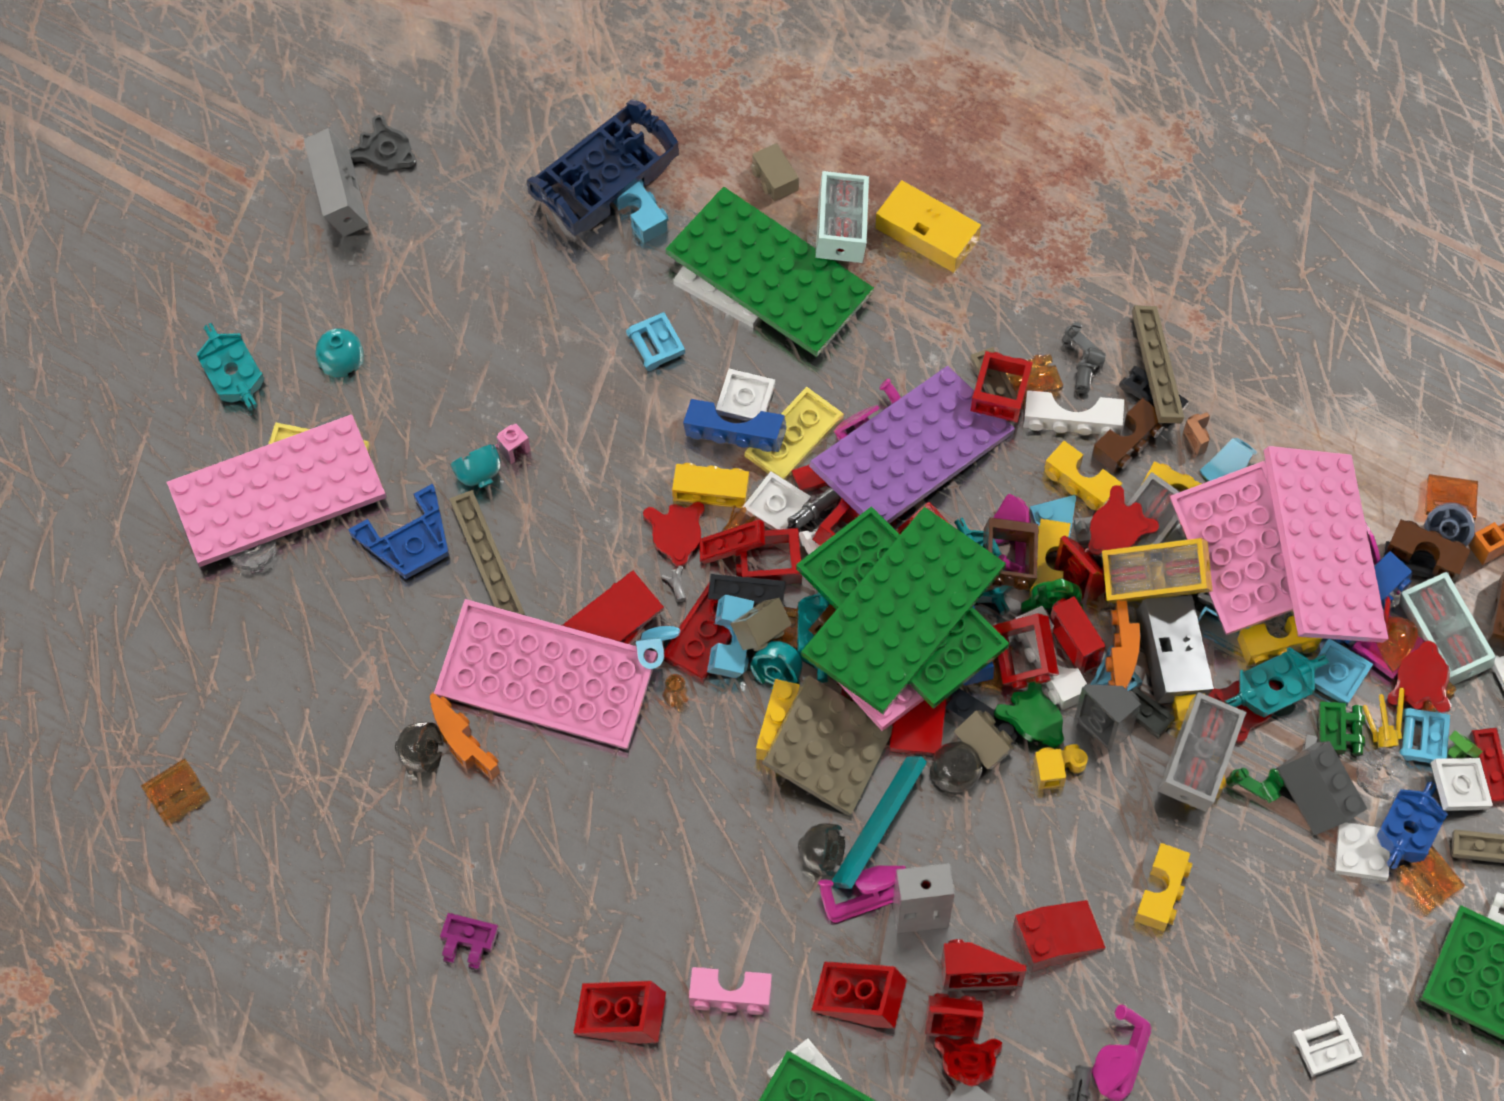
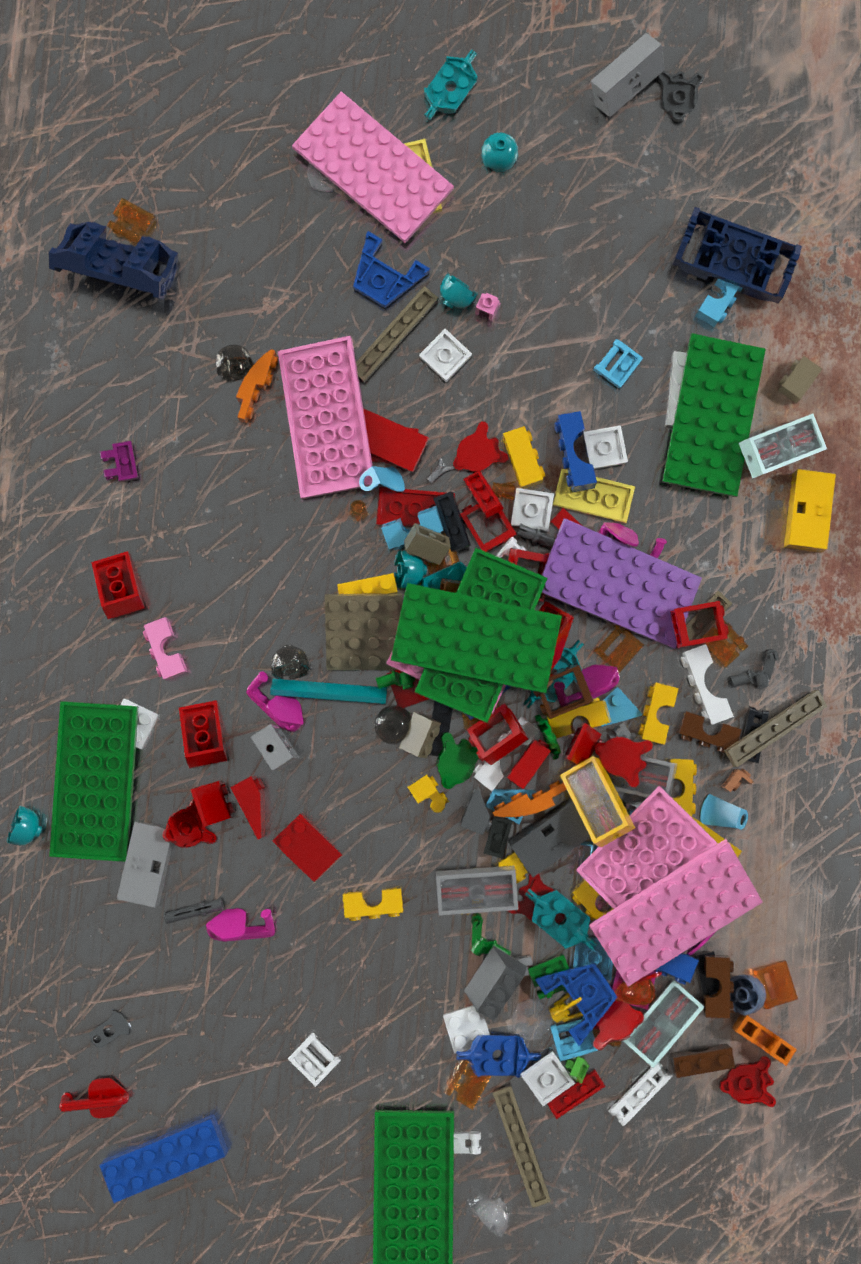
camera: 65 degrees right, 20 degrees up
none -> dark blue piece [49,222,178,300]
none -> green pin [375,671,415,690]
none -> white plate [419,329,472,382]
none -> blue wing [535,963,617,1046]
none -> clear orange plate [593,625,644,673]

